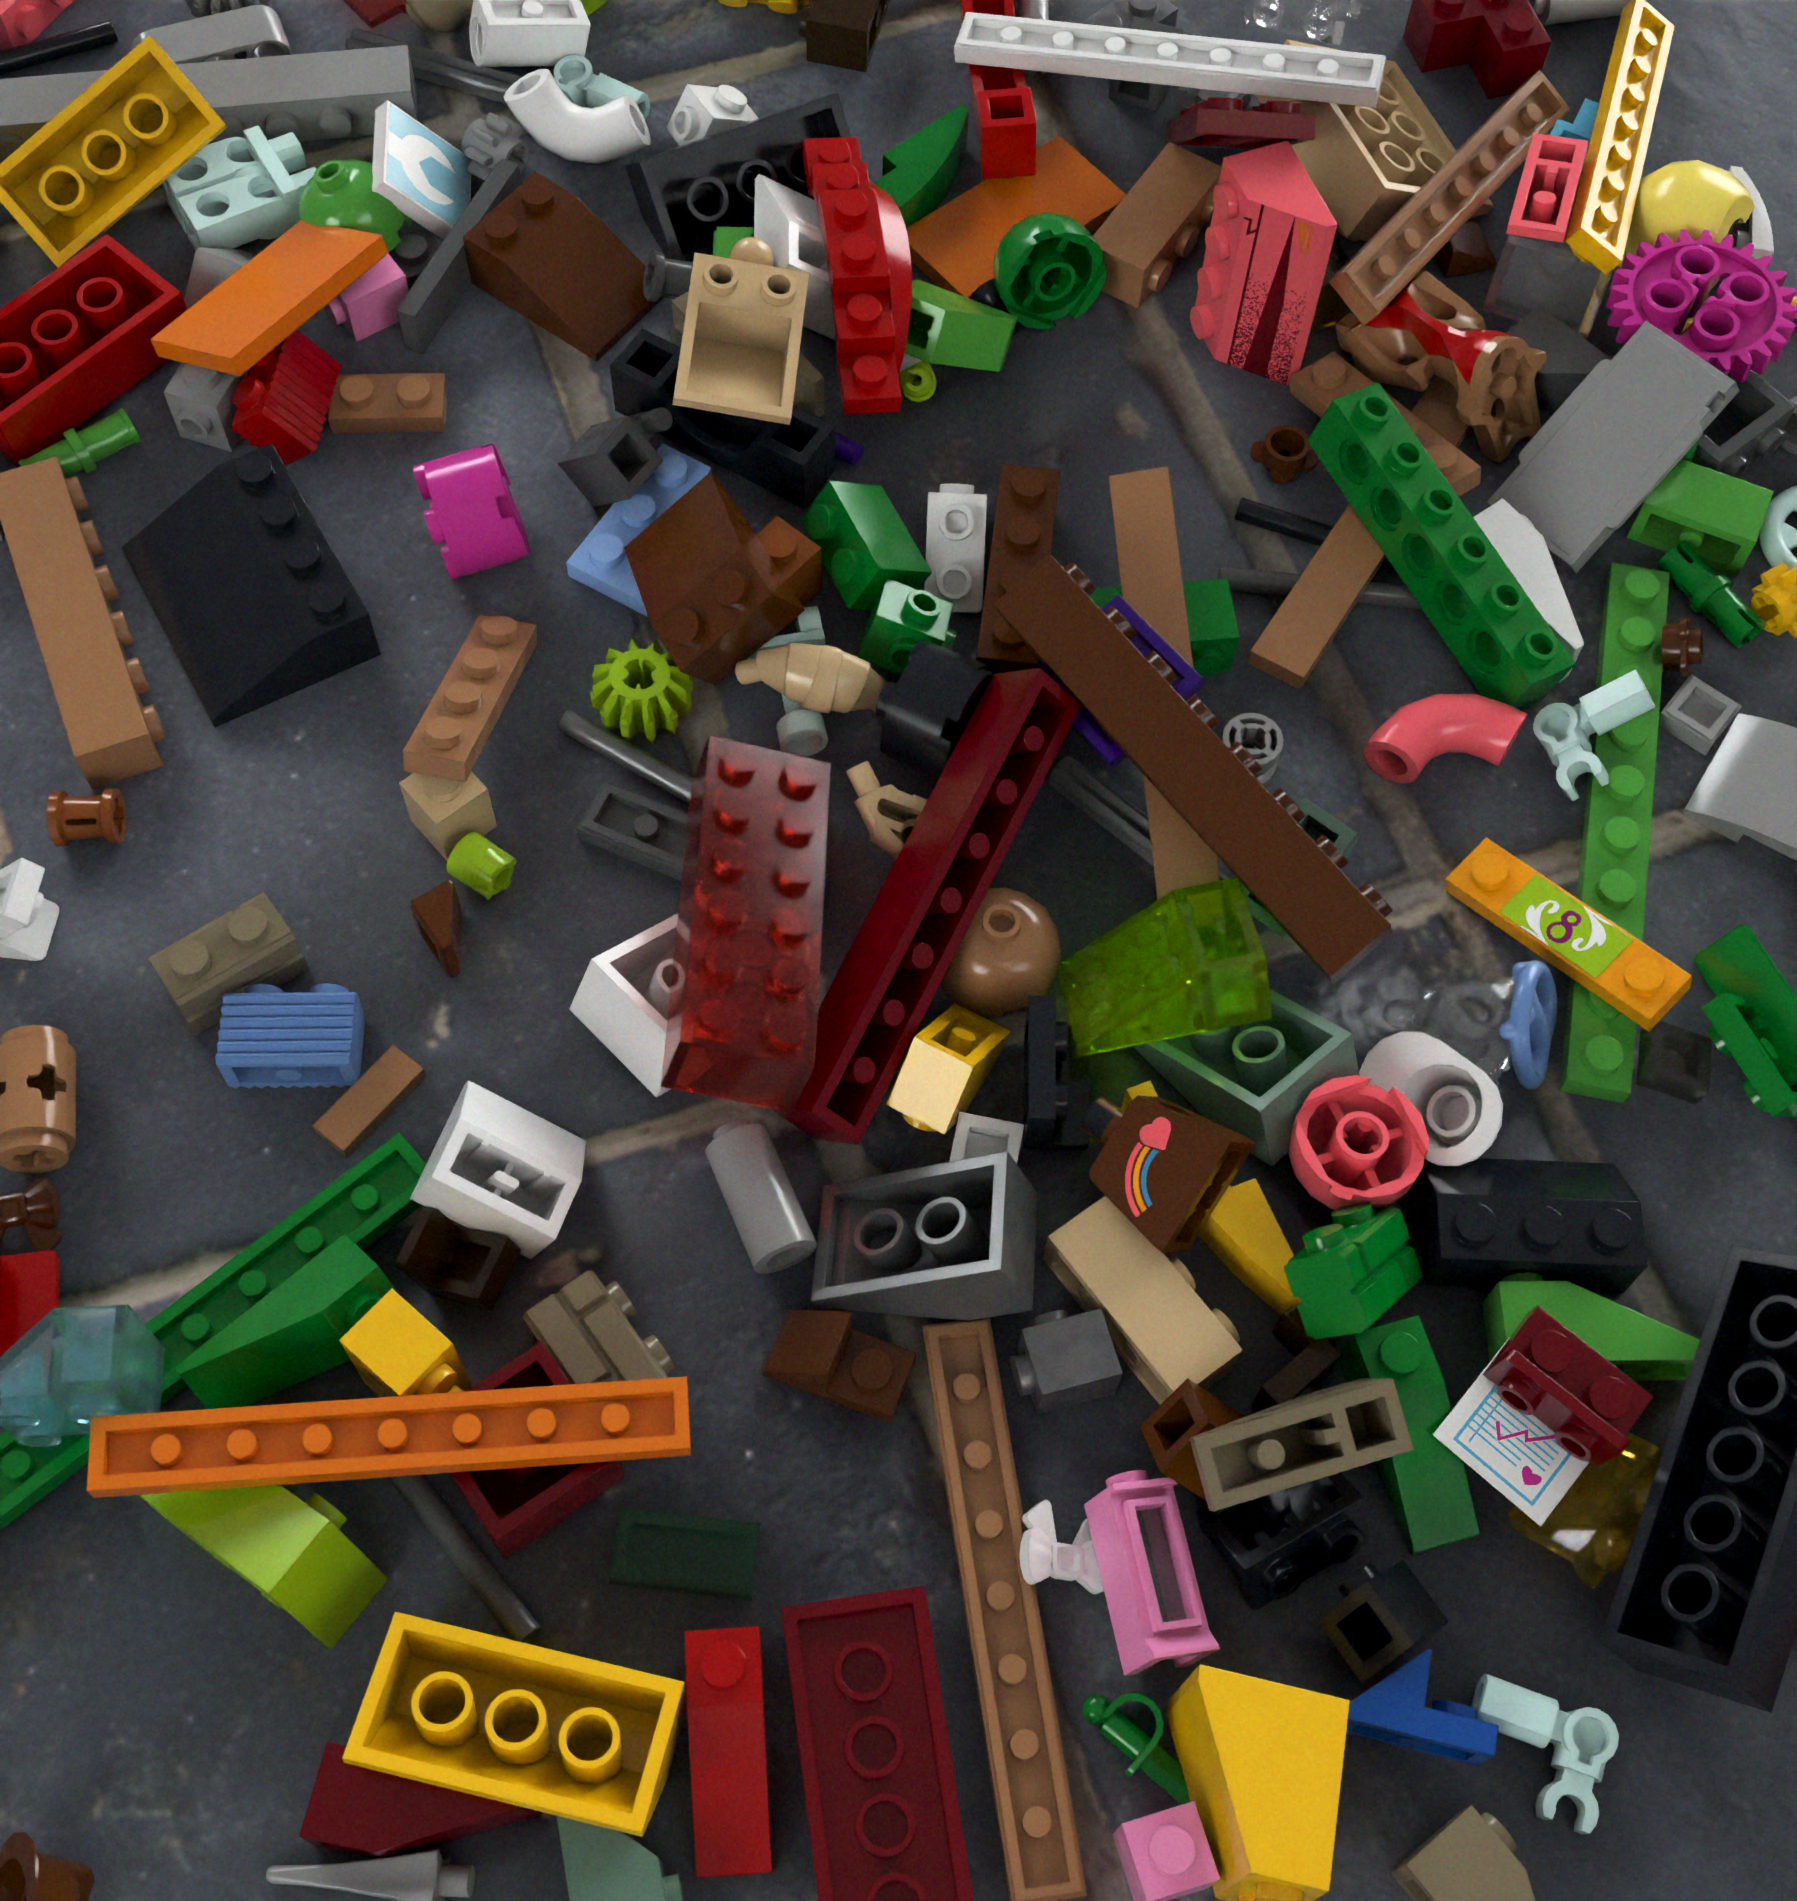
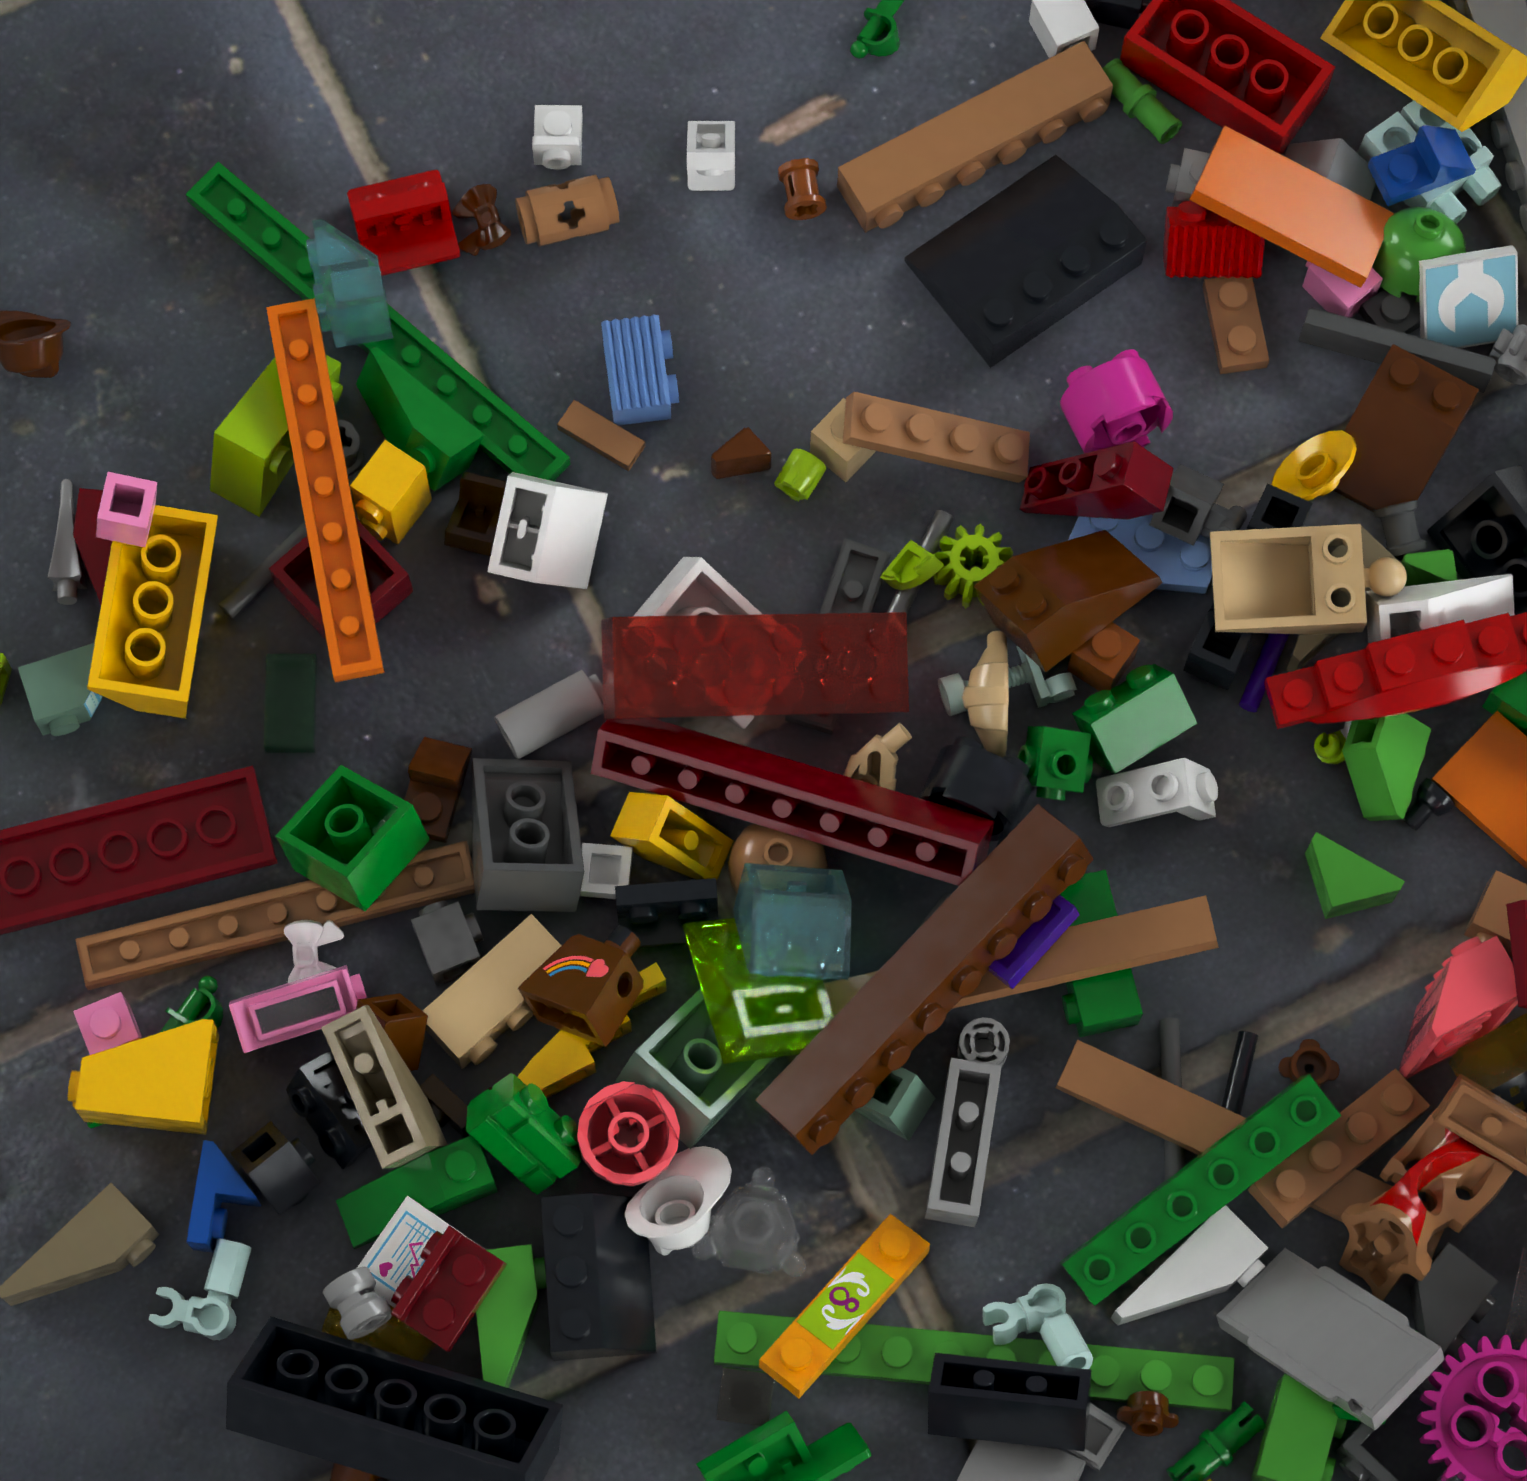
camera: 85 degrees right, 10 degrees up
dark tan brick [148,892,309,1036] -> none
dark tan brick [522,1270,675,1384] -> none
red slope [684,1626,772,1879] -> none
reddish brown brick [976,463,1060,673] -> none
green cylinder [993,212,1106,330] -> none
coral cylinder [1363,694,1528,784] -> none
medium blue piece [1499,960,1557,1090] -> none
none -> bright pink brick [96,472,157,548]
none -> green brick [276,765,430,911]
none -> light grey wheel [323,1267,392,1340]
none -> clear light blue slope [733,863,852,980]
none -> lime tile [880,540,944,590]
none -> light grey brick [924,1058,1002,1227]
none -> black brick [928,1353,1092,1451]
none -> dark red slope [1019,441,1174,520]
none -> yellow dish [1271,430,1357,501]
none -> bright green slope [1305,832,1405,919]
none -> blue slope [1368,125,1476,207]

